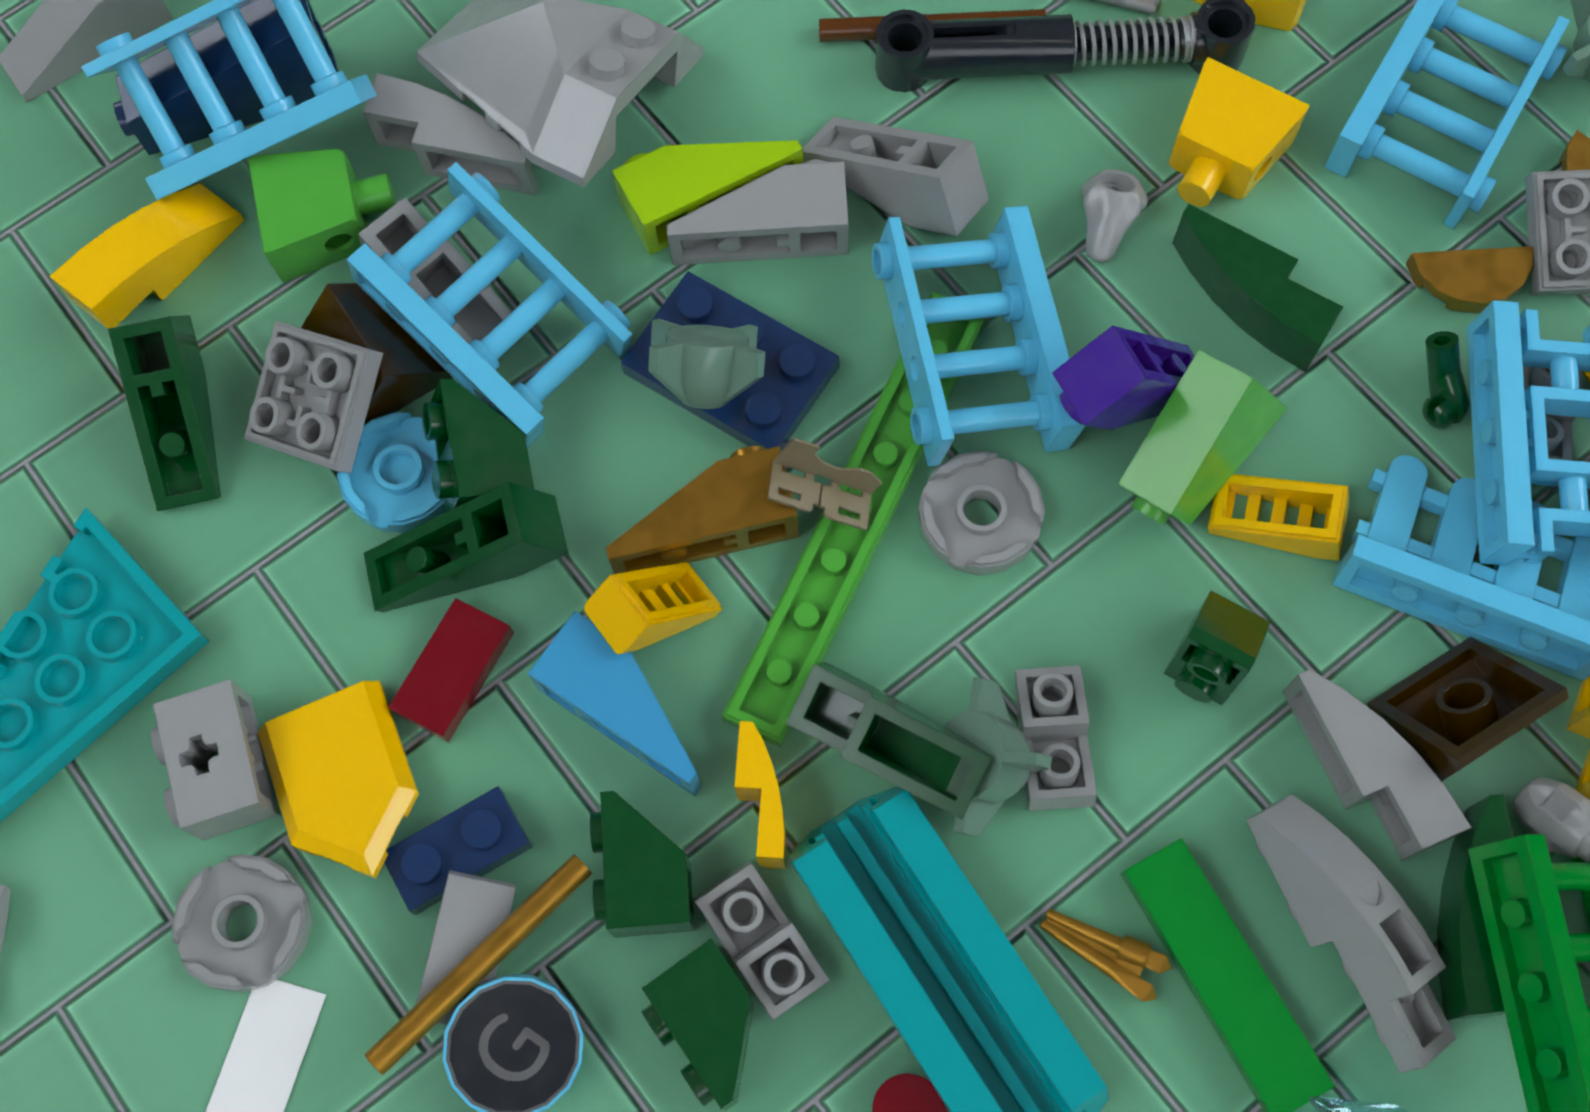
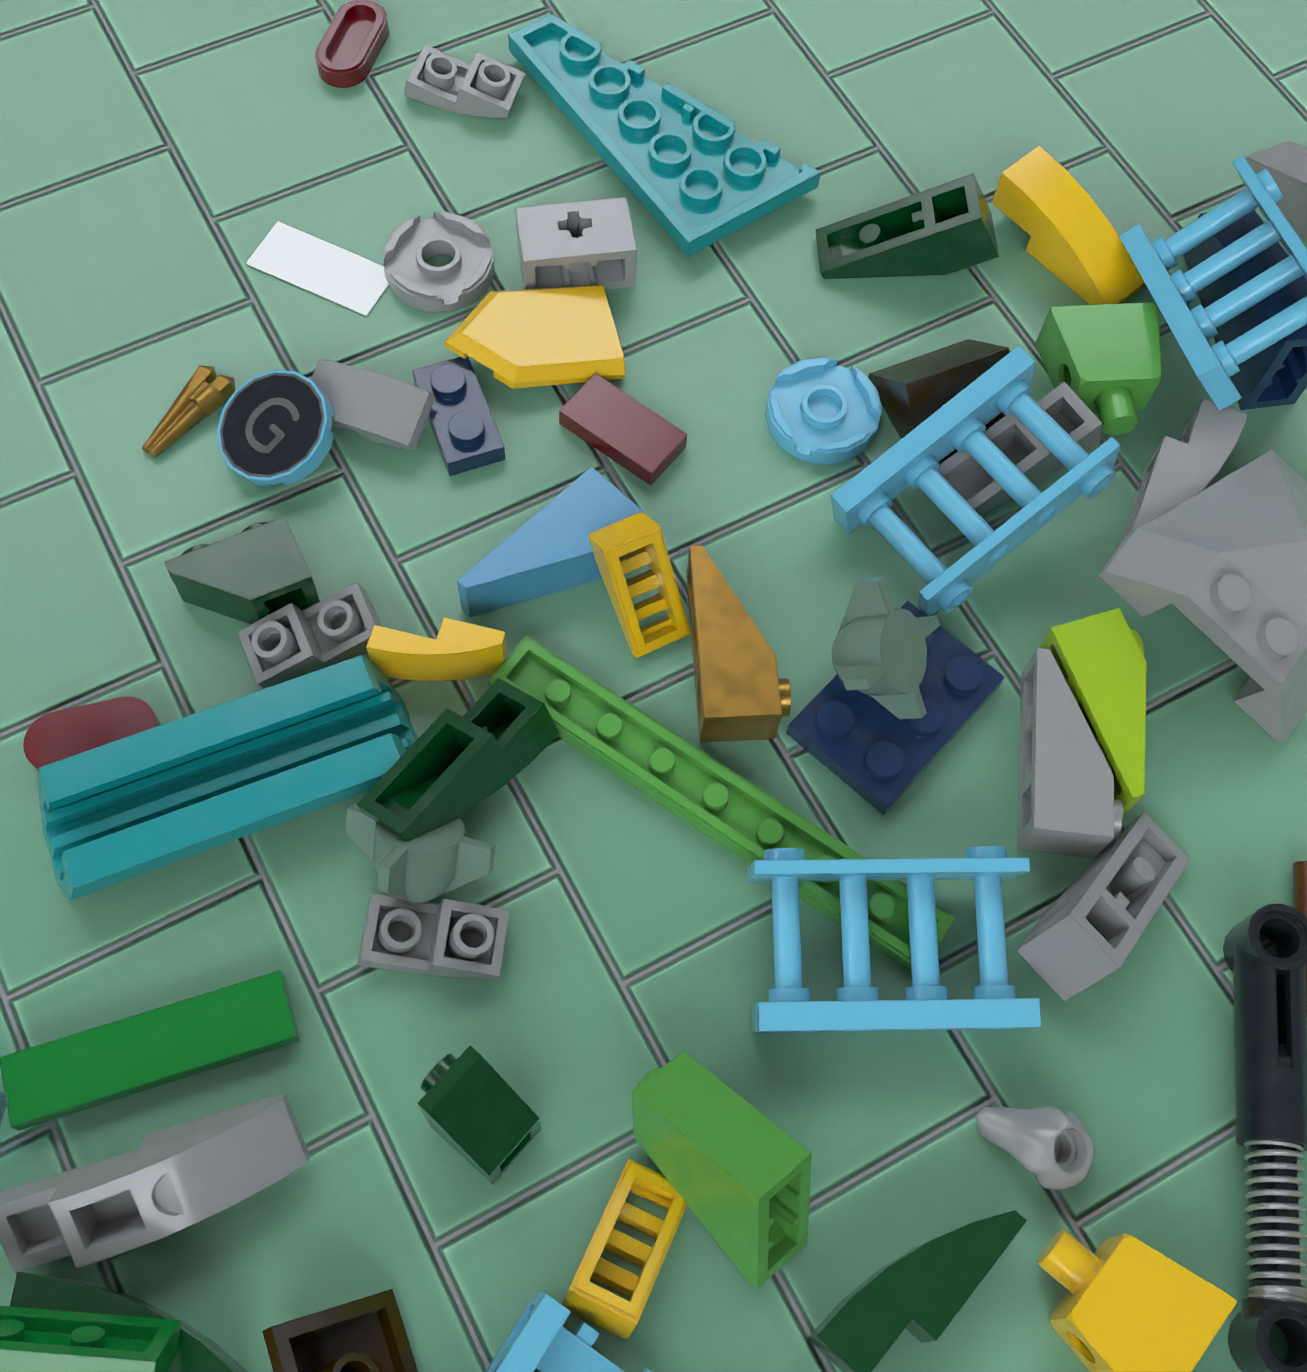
camera: 90 degrees right, 5 degrees down
light grey tile [244,321,383,473] -> none
dark green slope [363,482,568,612] -> none
pearl gold bar [364,854,592,1075] -> none
dark green slope [422,379,534,512] -> none
dark green slope [590,791,695,938] -> none
dark tan piece [767,437,882,531] -> none
light grey tile [918,451,1045,575] -> none
pearl gold piece [1039,909,1172,1002] -> none
dark purple slope [1052,325,1194,429] -> none
light grey slope [1282,669,1472,861] -> none

